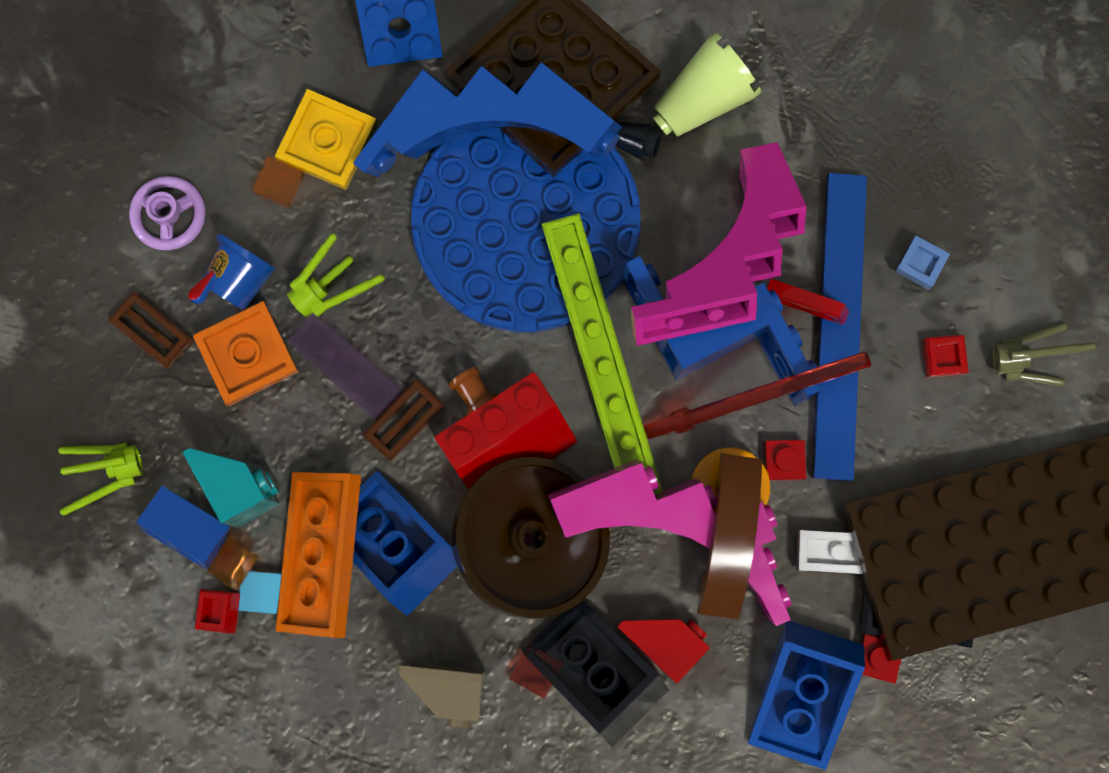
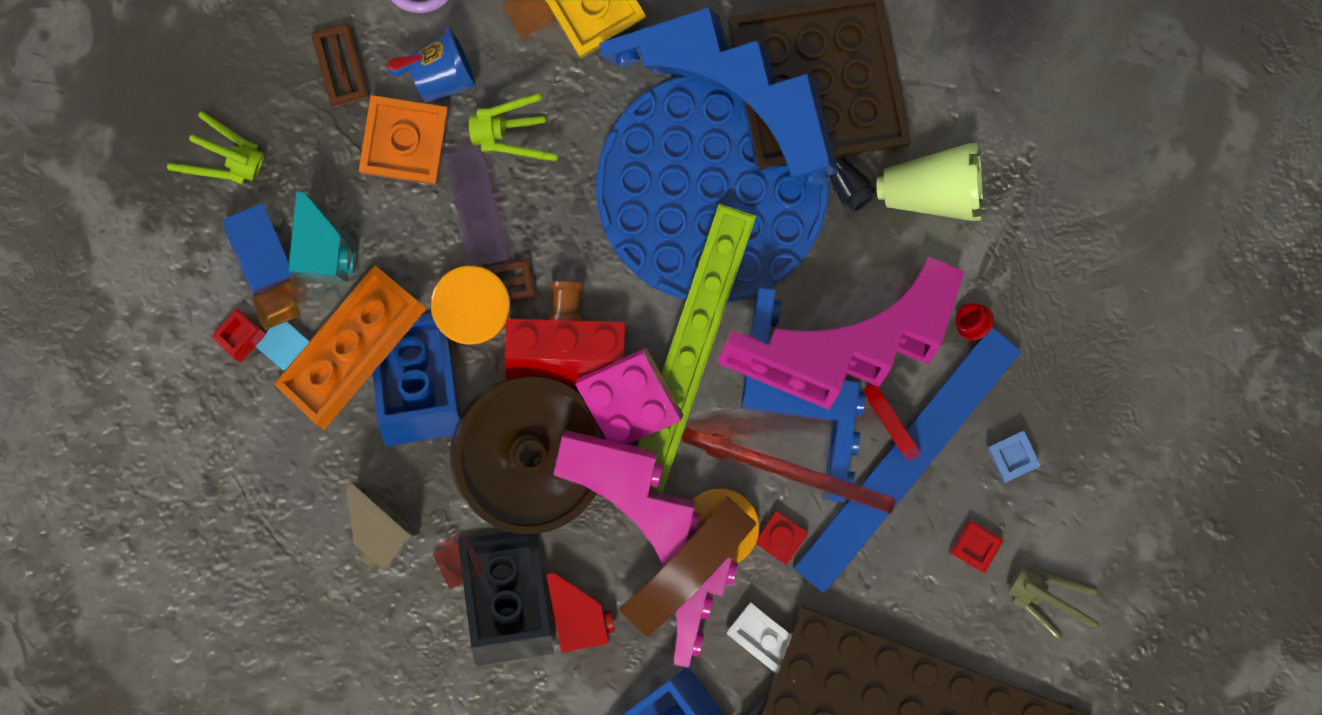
camera: 35 degrees right, 5 degrees up
none -> light orange tile [431,266,510,345]
none -> dark pink plate [575,348,684,444]
none -> red plate [955,303,994,341]

